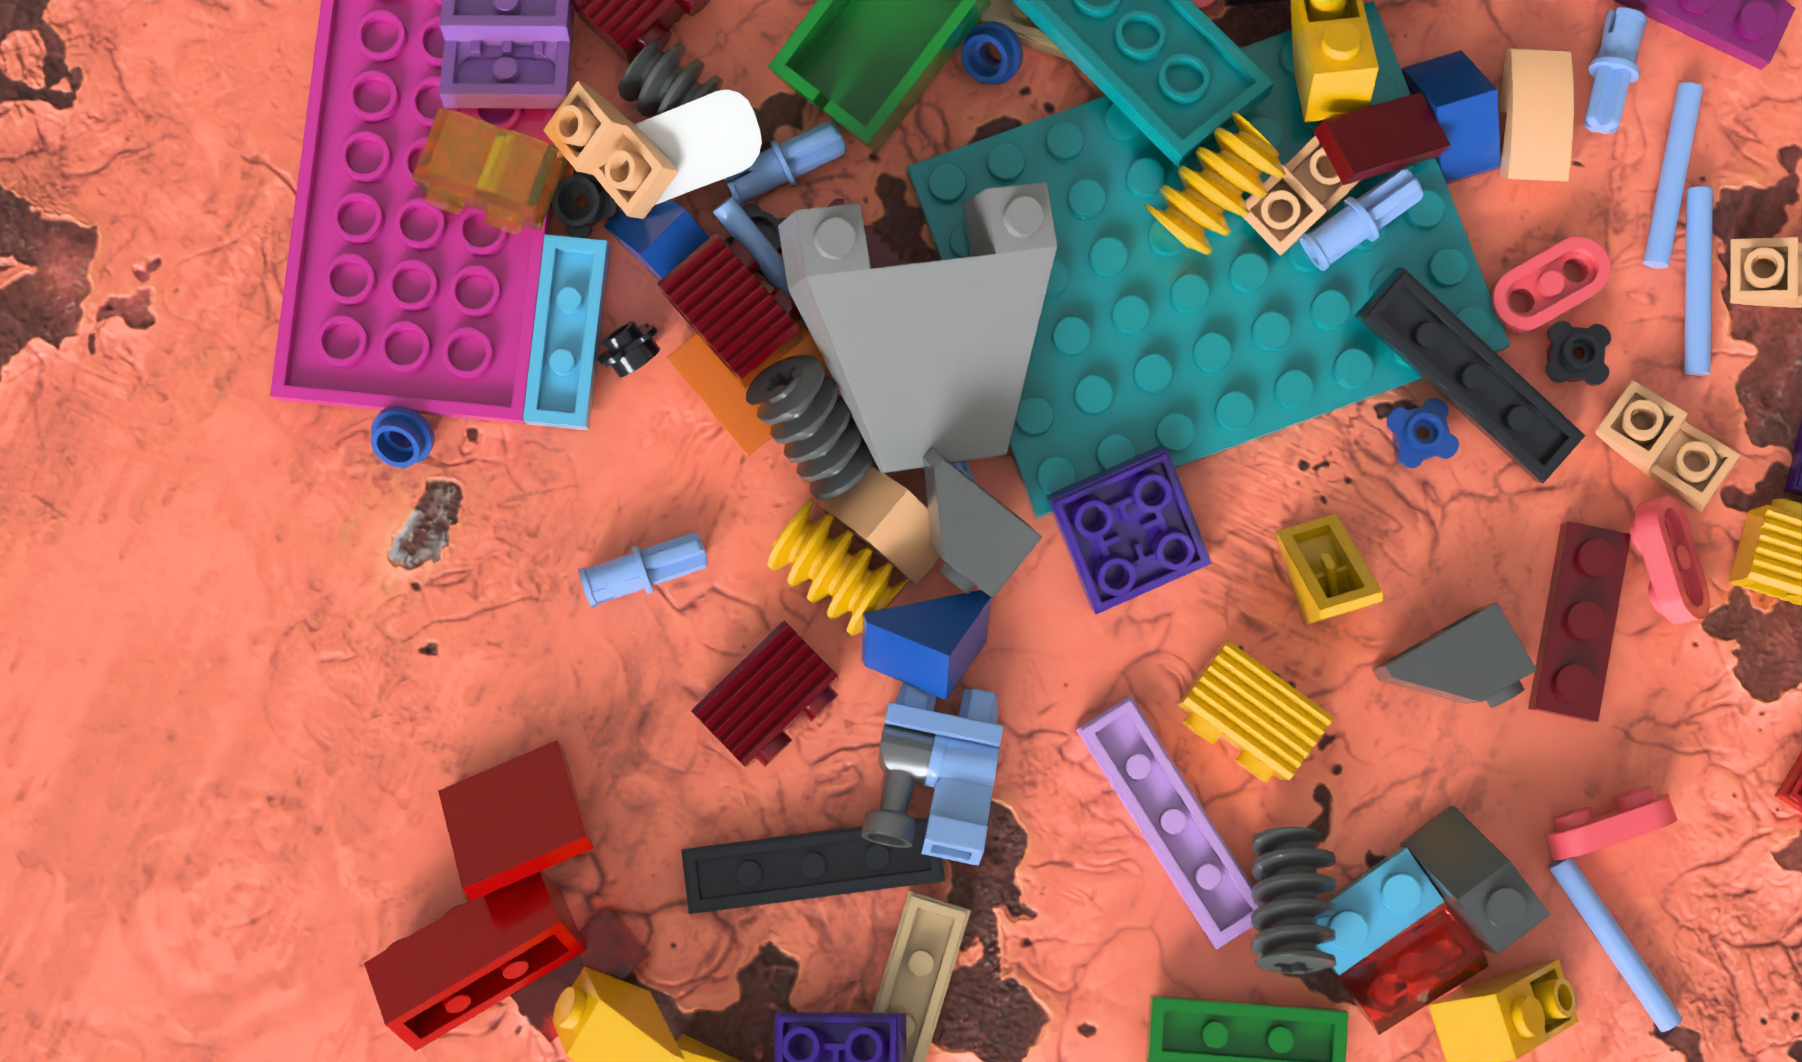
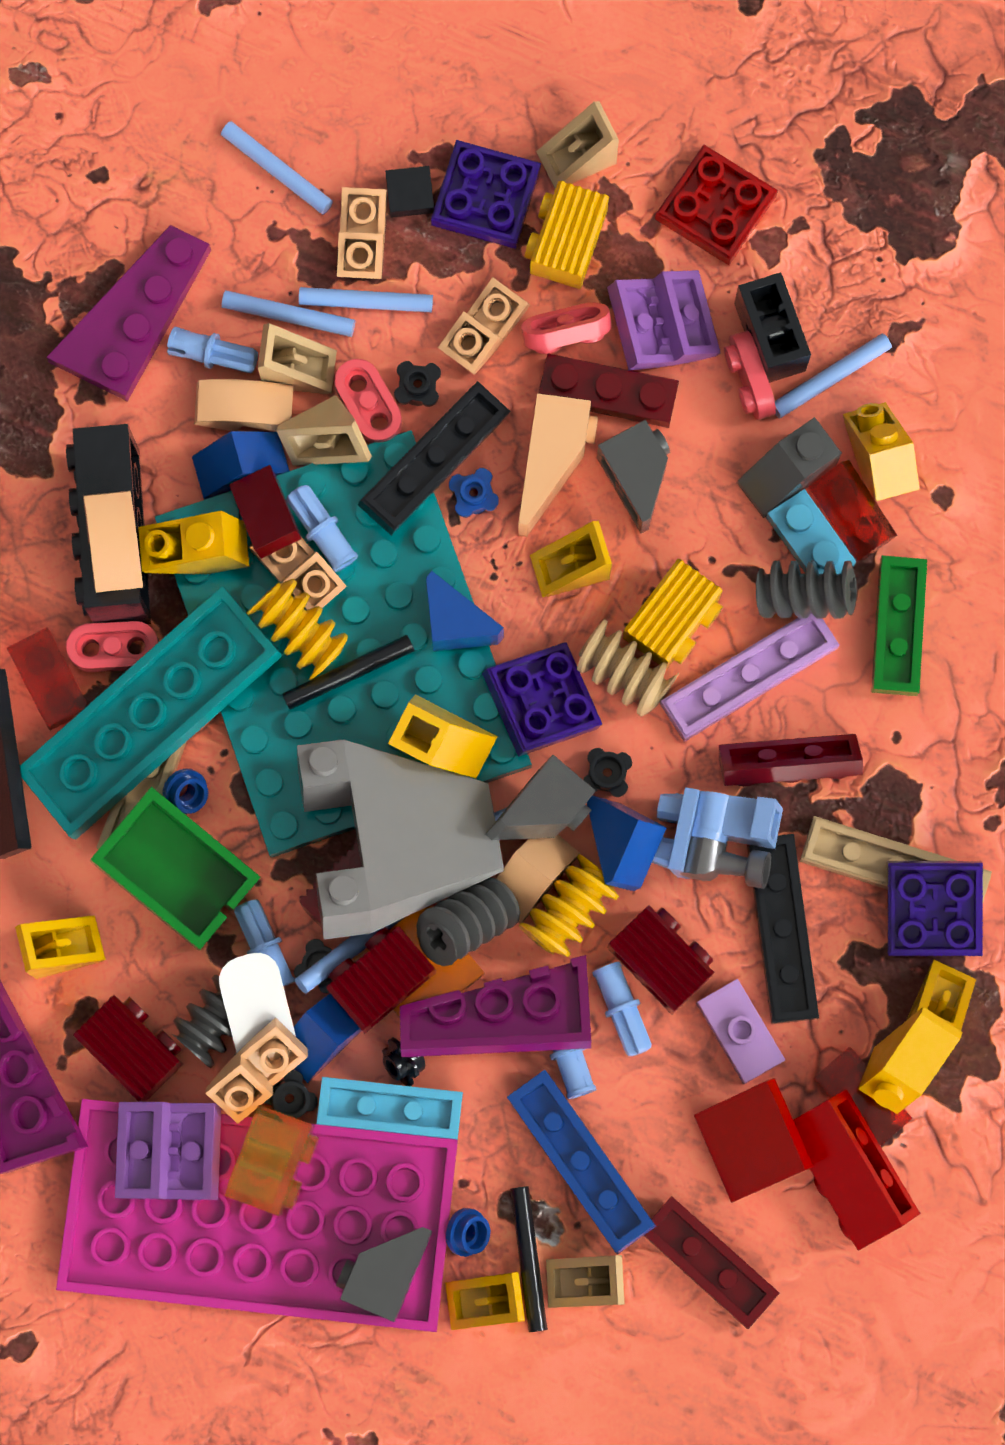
camera: 90 degrees left, 5 degrees down
none -> tan slope [258,323,337,394]
none -> tan slope [276,395,372,466]
none -> black bar [282,635,415,710]
none -> dark grey slope [336,1227,432,1322]
none -> yellow slope [388,694,498,778]
none -> magenta wing [400,955,591,1057]
none -> blue slope [426,571,504,651]
none -> yellow slope [445,1272,525,1330]
none -> blue plate [507,1070,656,1254]
none -> black bar [510,1186,548,1332]
none -> light nougat slope [518,393,598,537]
none -> tan slope [546,1255,625,1308]
none -> tan piece [577,619,679,717]
none -> black plate [583,748,632,797]
none -> light blue axle [592,961,652,1056]
none -> medium lavender slope [607,270,721,370]
none -> dark red plate [644,1196,780,1329]
none -> lavender plate [696,979,785,1084]
none -> dark red plate [719,734,863,787]
none -> black brick [734,272,811,383]

